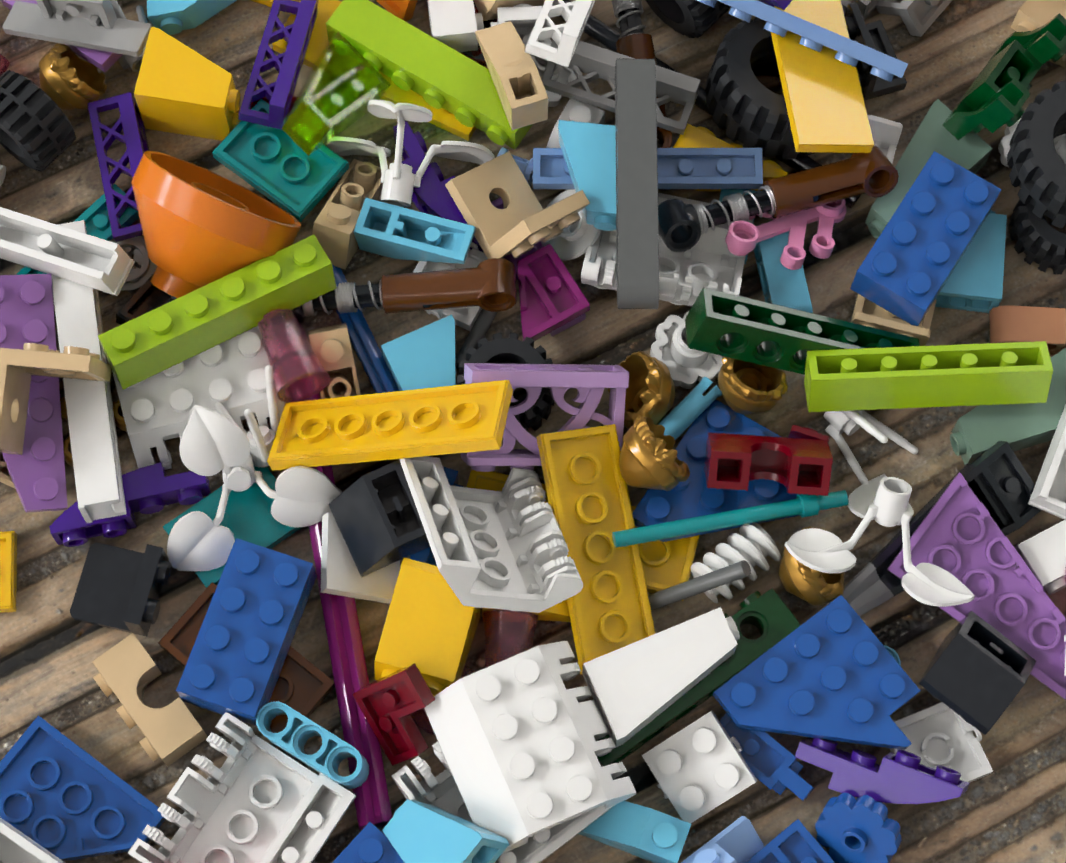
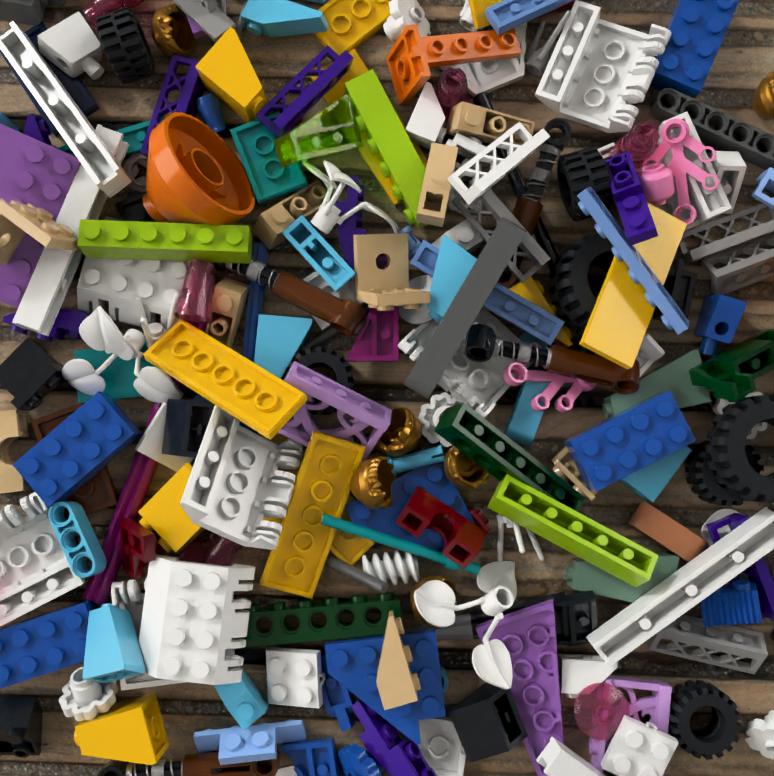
camera: 30 degrees right, 15 degrees up
white slope [582,607,740,748] -> none
none -> blue cone [195,93,227,135]
none -> tan slope [376,611,421,711]
none -> blue torso [694,294,747,357]

